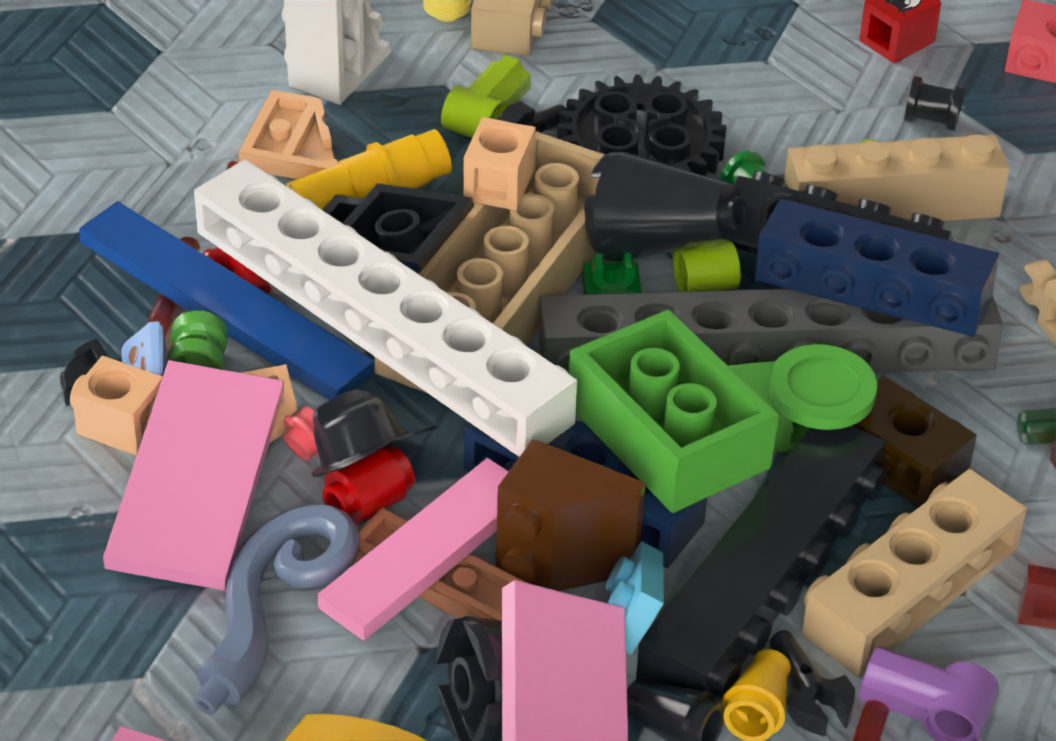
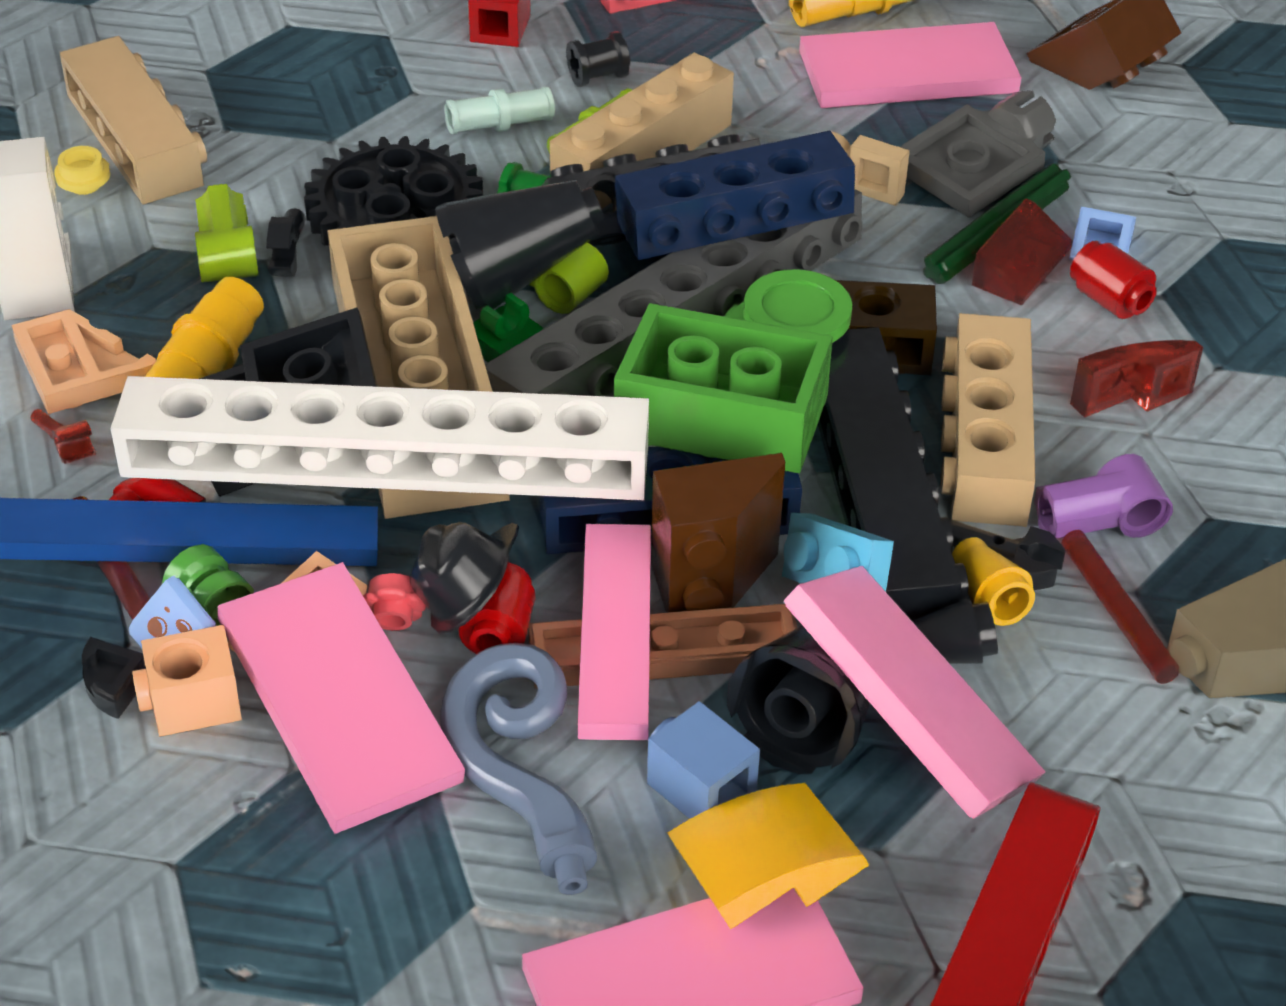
camera: 40 degrees left, 0 degrees up
light nougat brick [463,117,536,211] -> none
none -> light aqua pin [445,86,555,134]
none -> medium blue brick [647,701,760,819]

